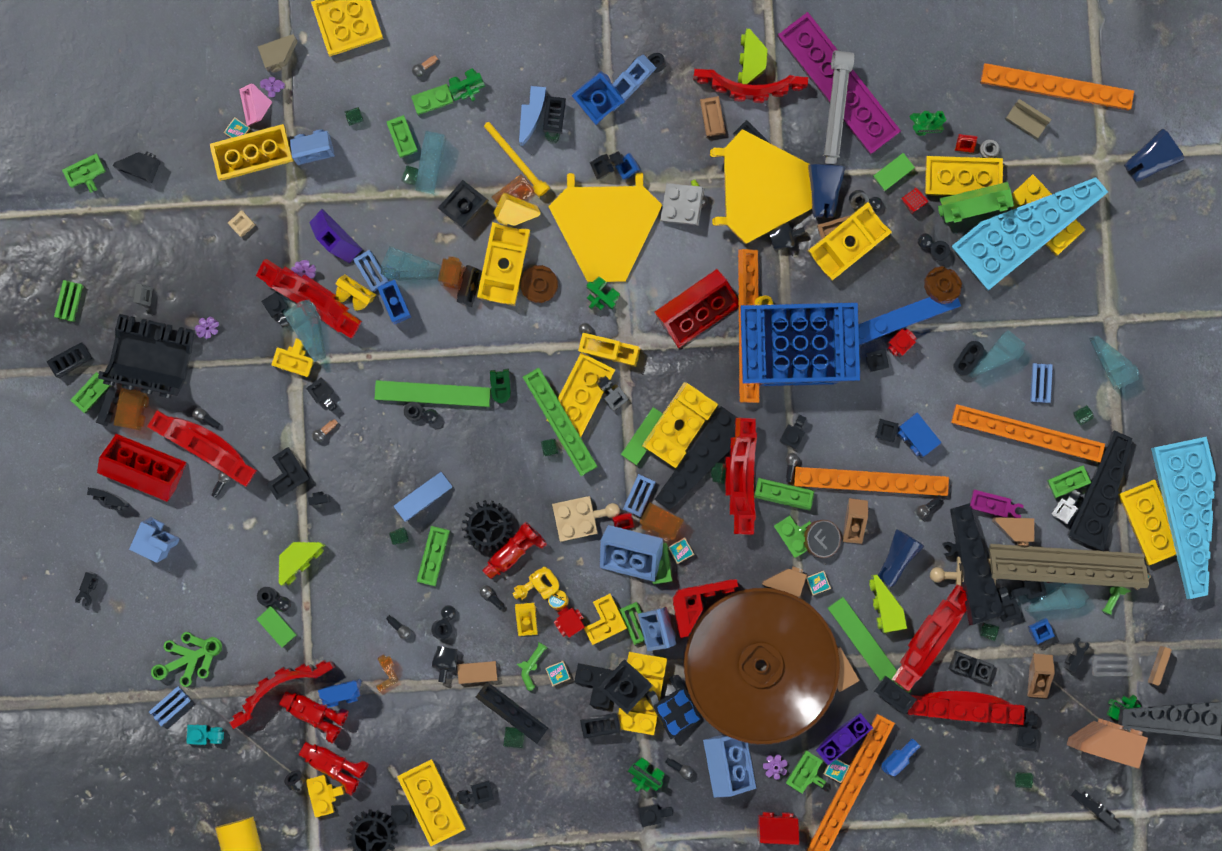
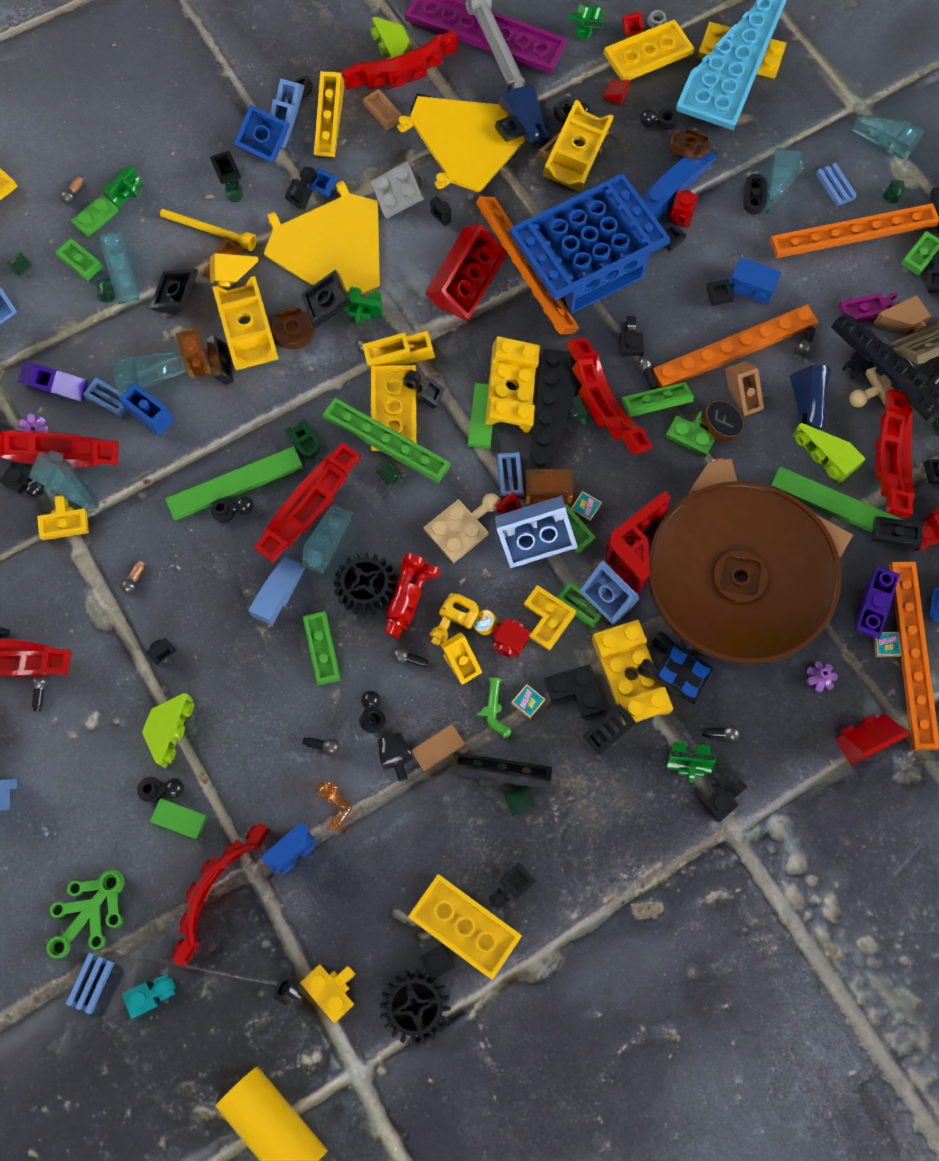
camera: 30 degrees left, 15 degrees down
black plate [267,447,310,500] -> none
red piece [279,691,349,744] -> none
red piece [299,742,369,796] -> none
black plate [306,377,338,412] -> none
yellow tile [336,274,376,311] -> none
clear green hose [389,527,409,545] -> none
medium blue slope [519,86,546,146] -> none
black slope [599,659,653,714] -> none
medium blue slope [703,735,756,798] -> none
black piece [769,223,806,251] -> none
bright green plate [785,750,826,794] -> none
teal tile [806,571,831,595] -> none
bright green tile [873,153,915,191] -> none
bright green brick [938,182,1014,223] -> none
none -> red piece [254,442,361,563]
none -> black tile [301,270,351,328]
none -> clear light blue slope [302,504,353,574]
none -> yellow slope [314,71,344,158]
none -> black plate [430,196,451,226]
none -> black plate [494,115,524,142]

